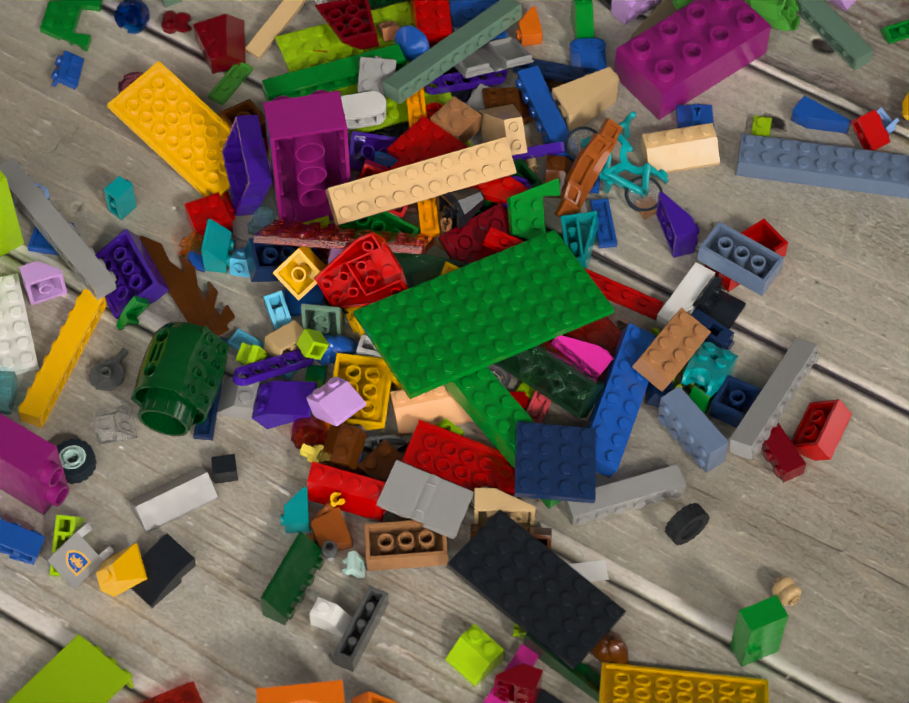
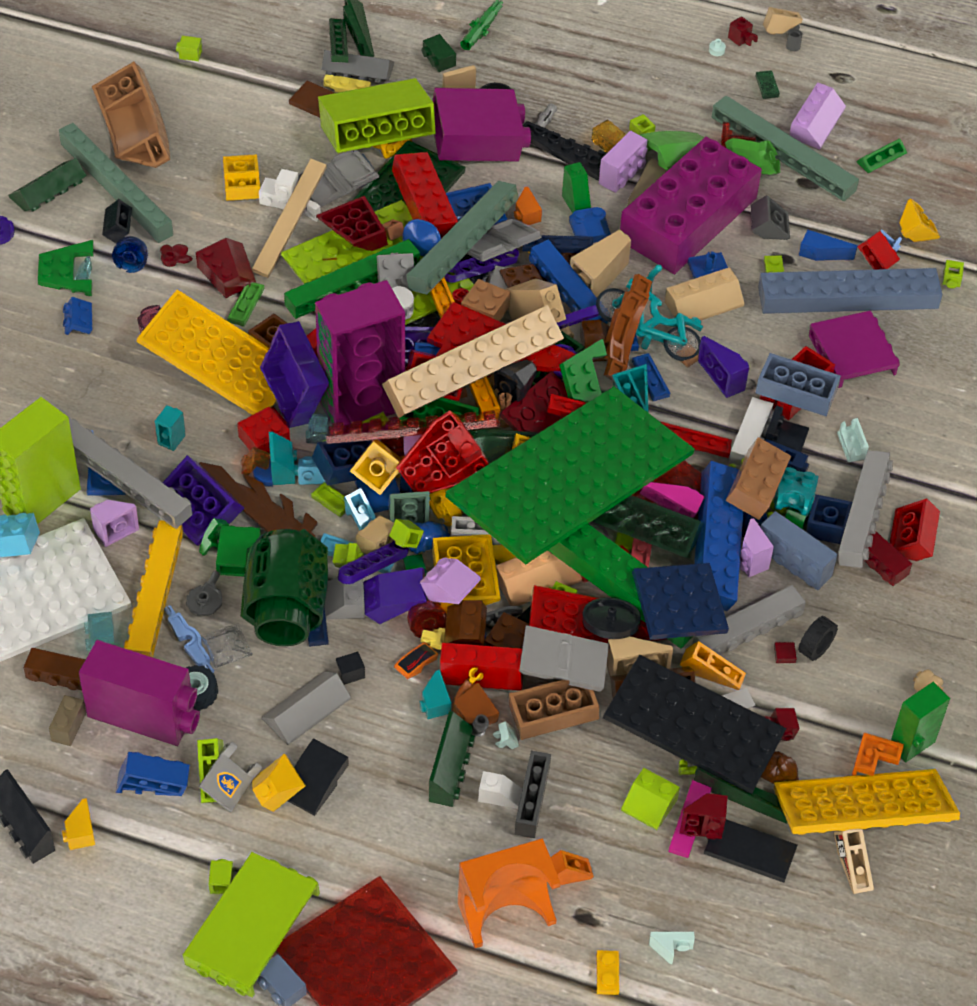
camera: 15 degrees left, 5 degrees down
none -> clear light blue slope [75,256,92,280]
none -> light blue piece [164,605,214,673]
none -> lime brick [209,859,234,894]
none -> green brick [216,525,261,577]
none -> lime tile [311,482,346,517]
none -> slope [394,642,439,679]
none -> black piece [582,598,641,639]
none -> light orange slope [680,641,746,690]
none -> lavender slope [740,518,774,577]
none -> dark grey slope [750,195,790,240]
none -> dark red brick [765,708,800,741]
none -> dark red tile [774,642,797,663]
none -> magenta panel [808,310,900,388]
none -> light aqua hinge [837,418,869,462]
none -> orange panel [852,733,904,776]

